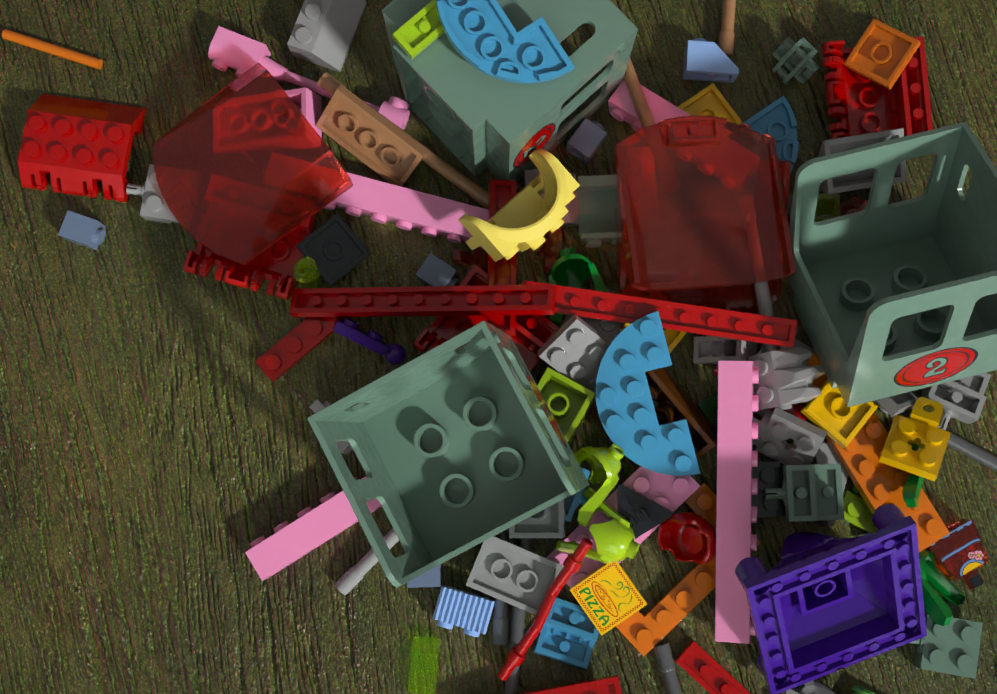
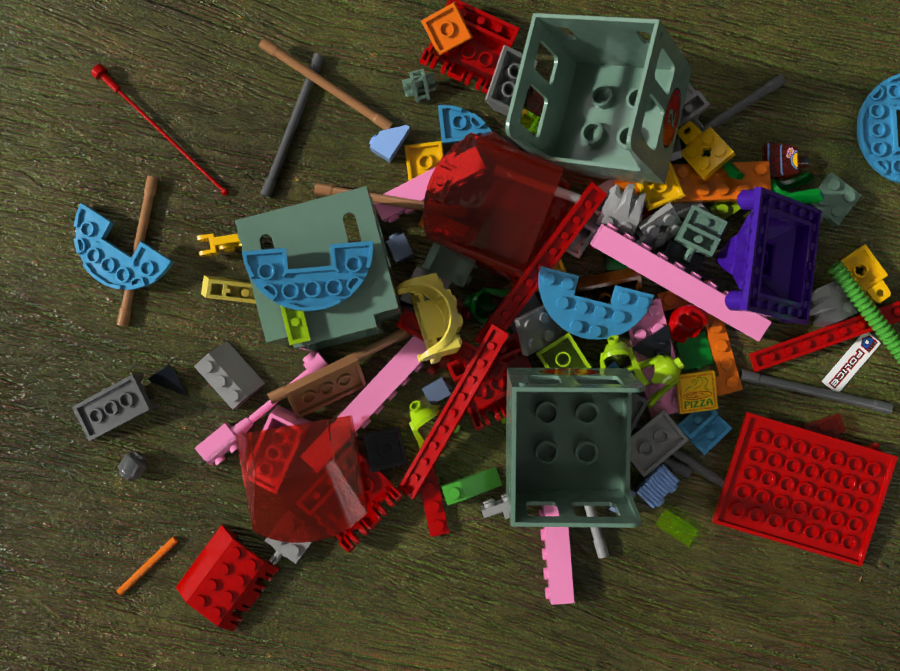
camera: 65 degrees left, 5 degrees up
sand blue brick [58,210,106,251] -> none
clear neon green plate [293,257,320,288] -> none
dark purple plate [333,317,406,365] -> none
red bar [497,538,593,681] -> none
none -> lime piece [409,400,461,449]
none -> bright green slope [442,467,502,505]
none -> green piece [675,331,714,371]

